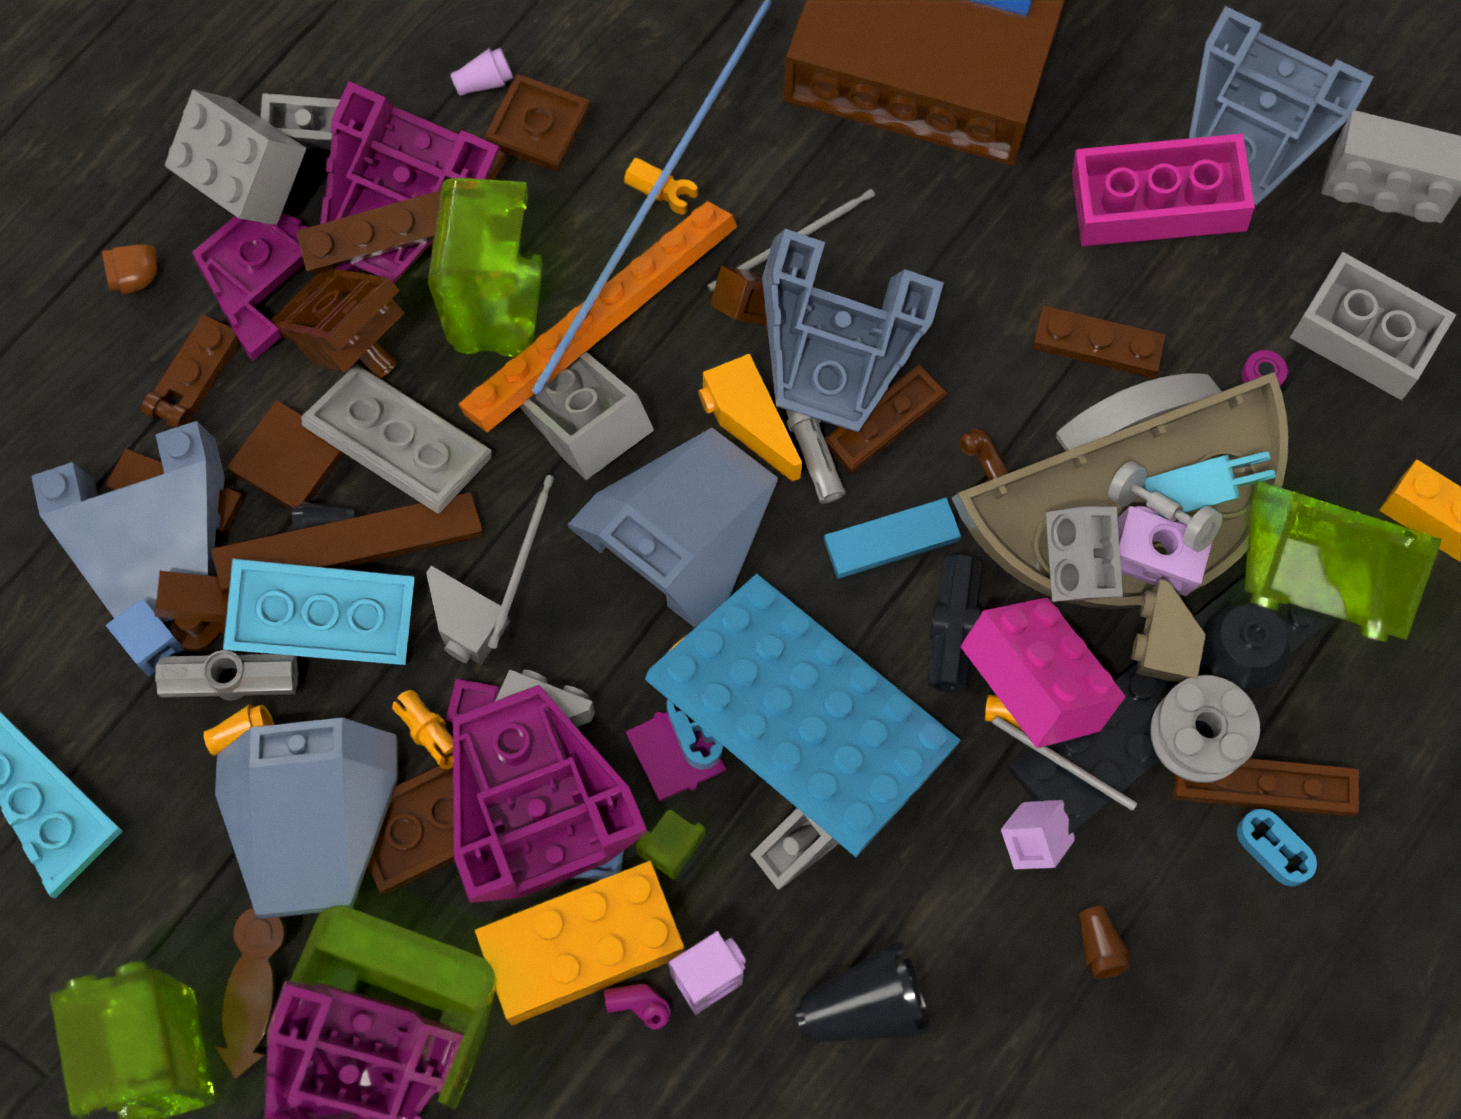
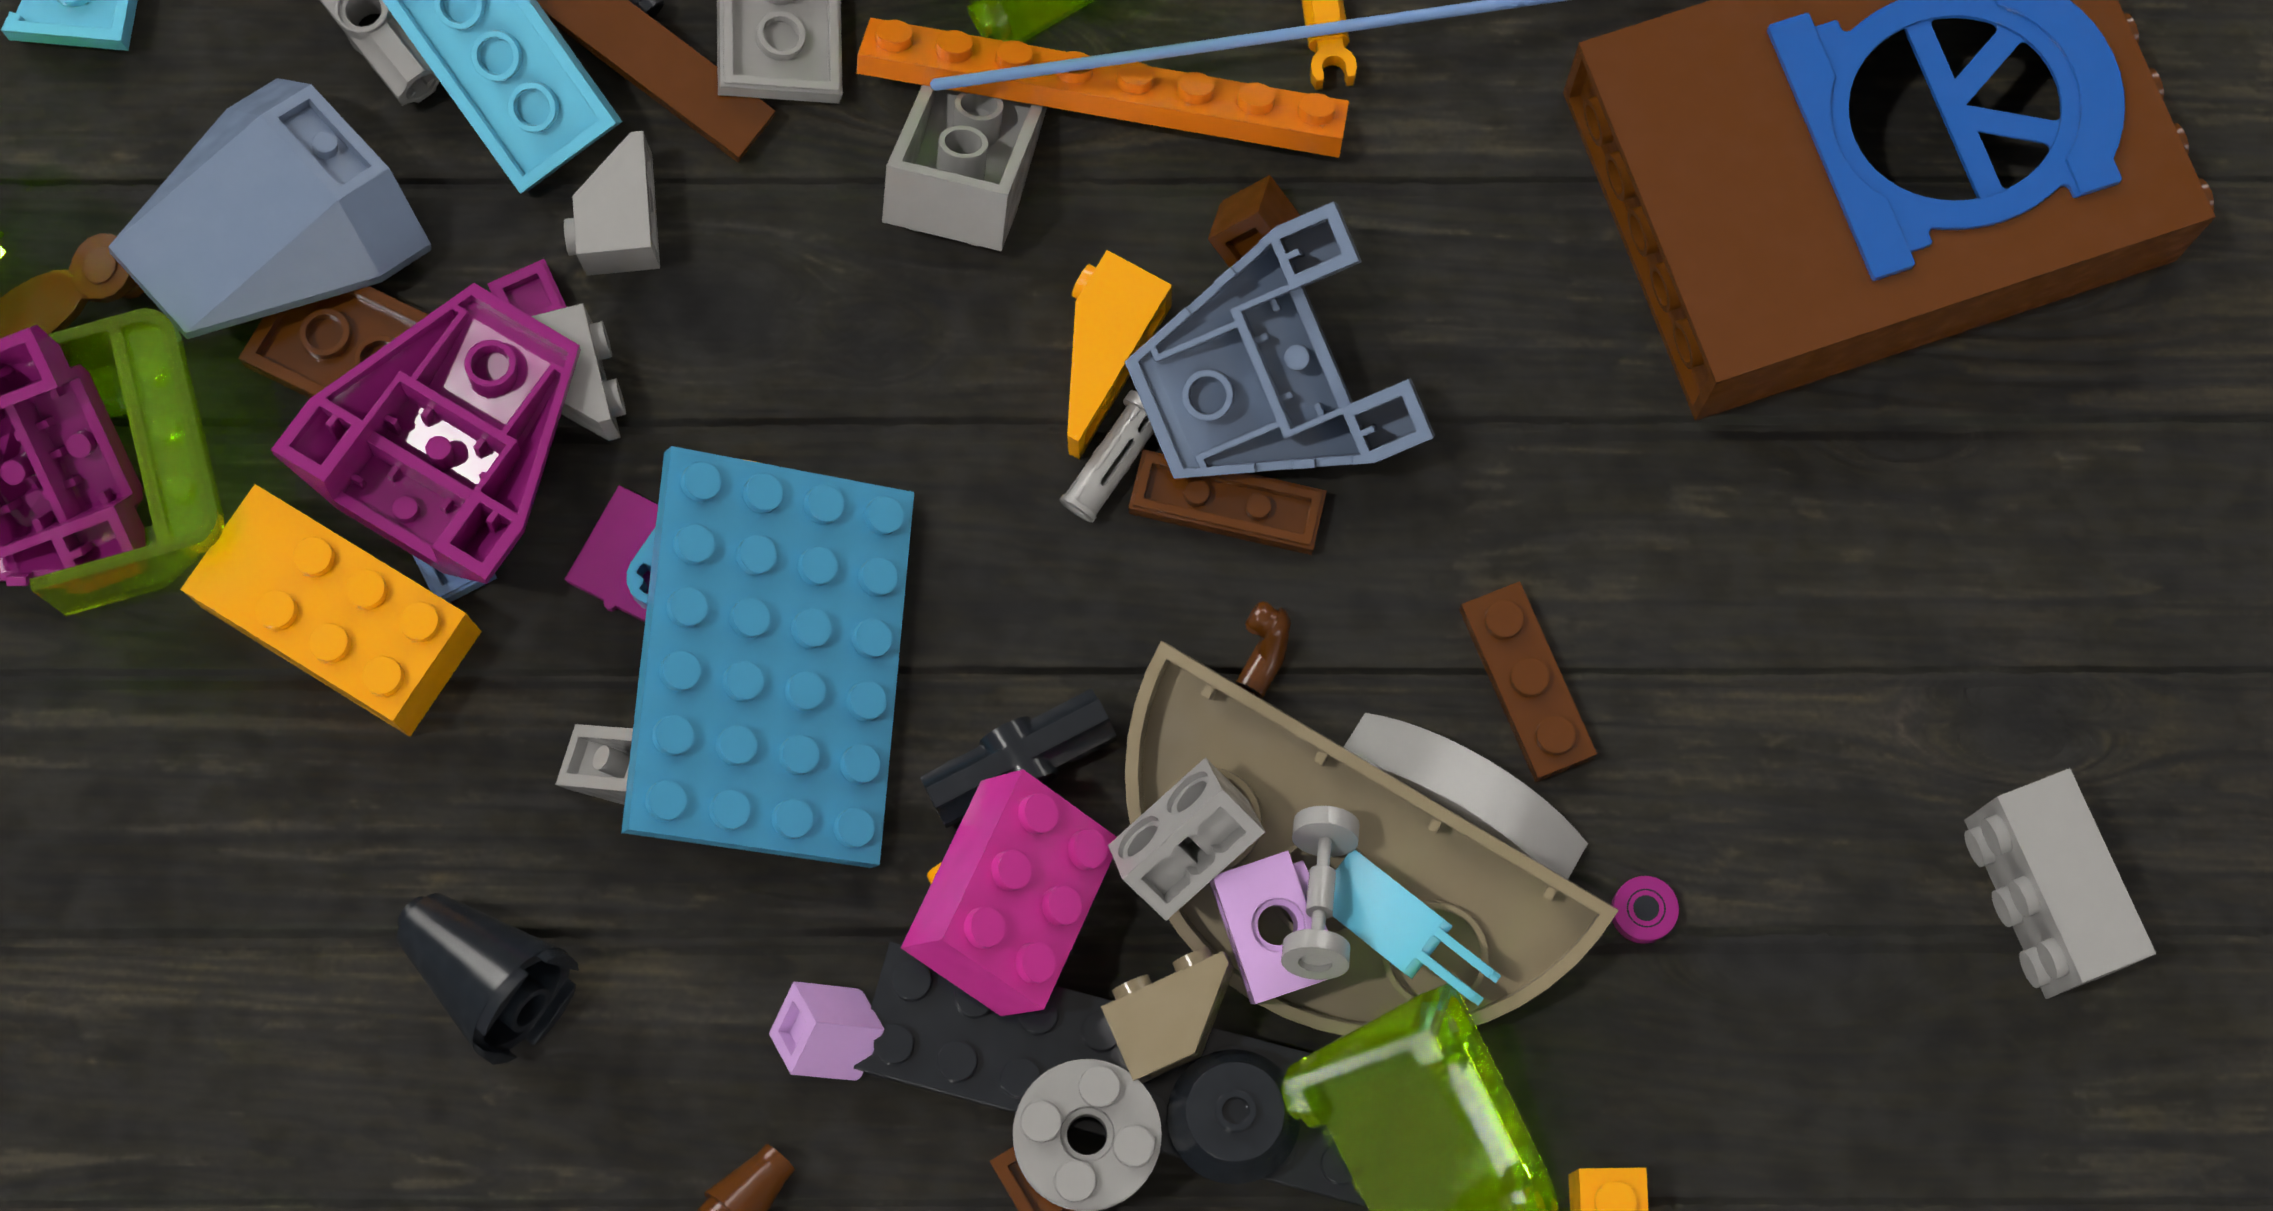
camera: 55 degrees right, 5 degrees up
light orange cone [204,704,274,756] -> none
light orange pin [392,690,453,769] -> none
light grey piece [488,475,554,648] -> none
sand blue wedge [568,428,778,628] -> none
magenta arm [604,984,671,1029] -> none
clear neon green panel [636,810,706,880] -> none
lavender brick [669,931,746,1015] -> none
light grey piece [707,189,875,292] -> none
dark azure tile [824,498,961,579] -> none
light grey axle [992,715,1137,811] -> none
dark pink brick [1072,134,1255,246] -> none
sand blue wedge [1189,6,1374,206] -> none
light grey brick [1290,252,1456,400] -> none

